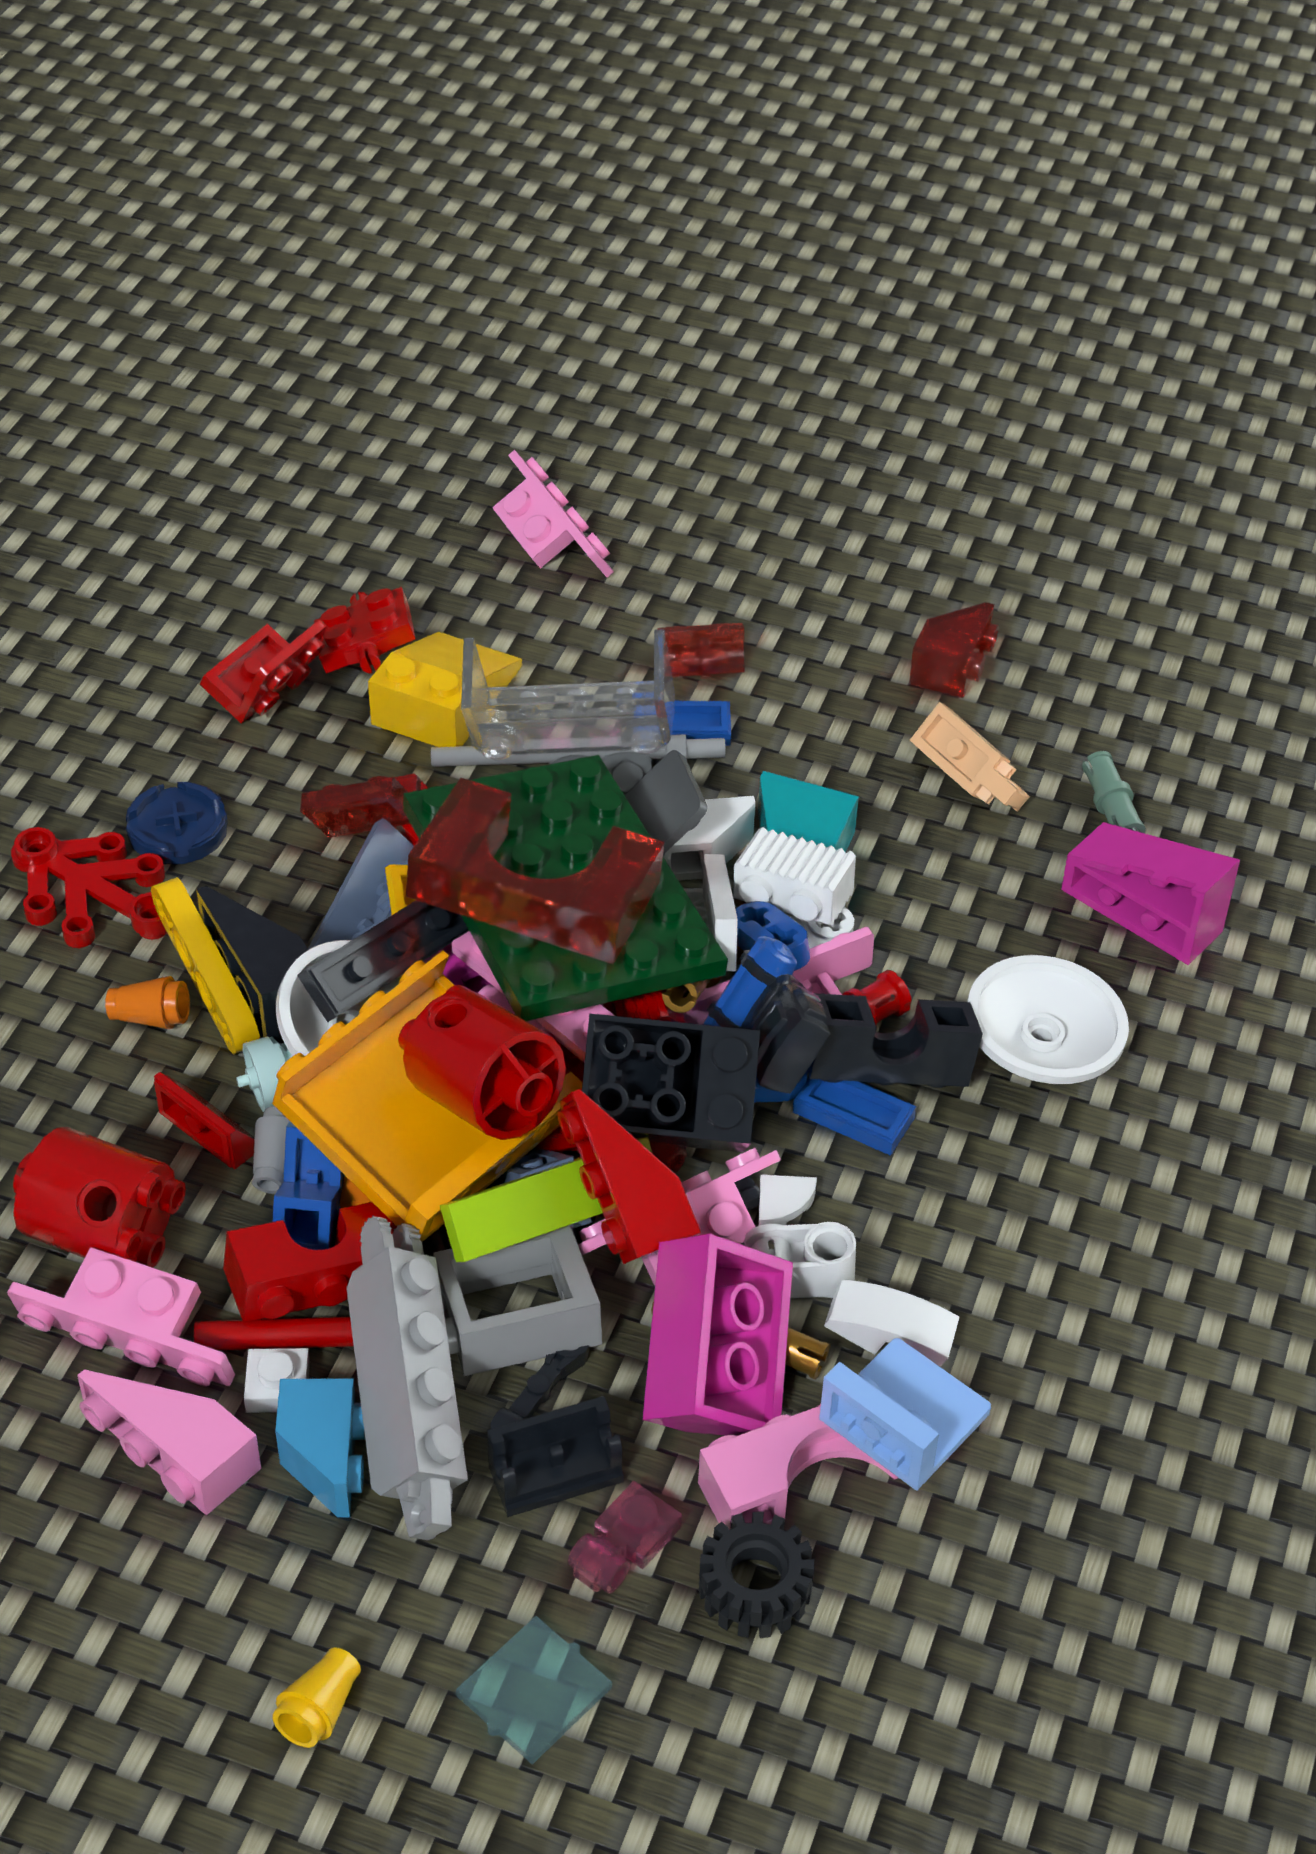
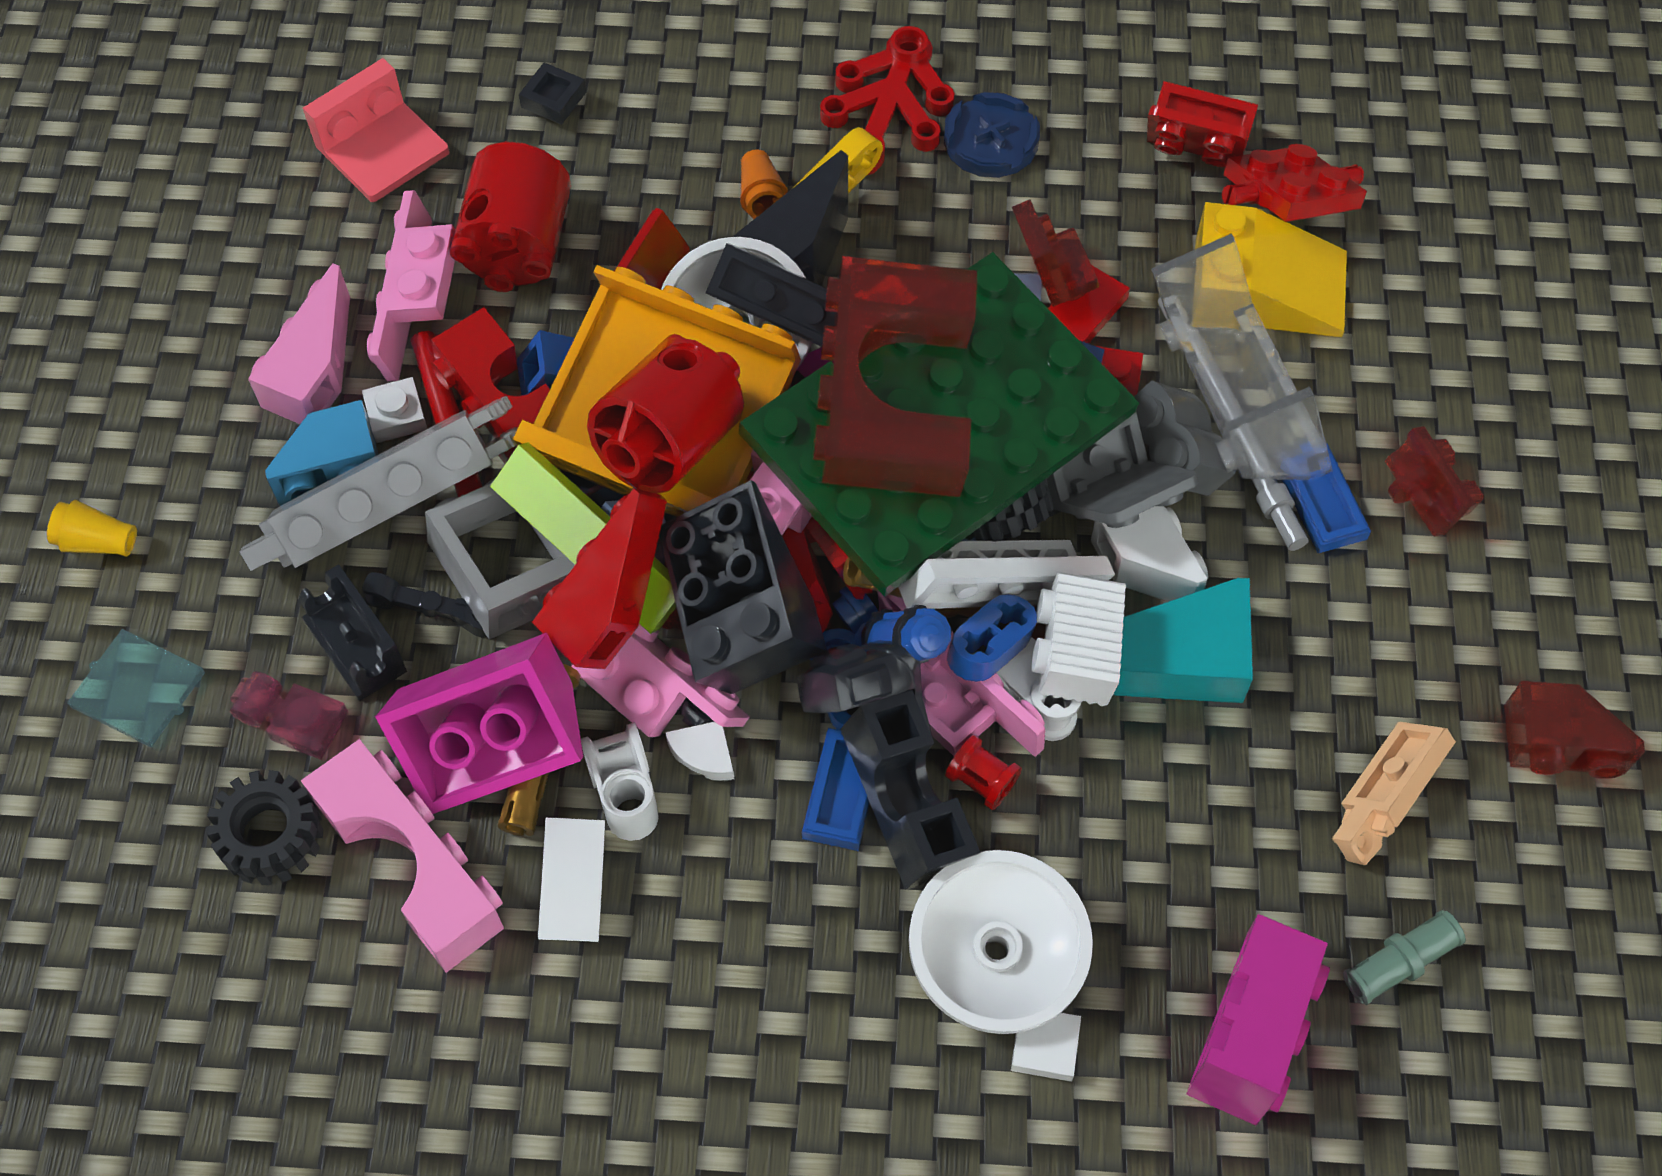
camera: 75 degrees right, 15 degrees up
bright pink bracket [492,450,614,578] -> none
light blue bracket [819,1338,991,1491] -> none
none -> white tile [1011,1013,1081,1082]

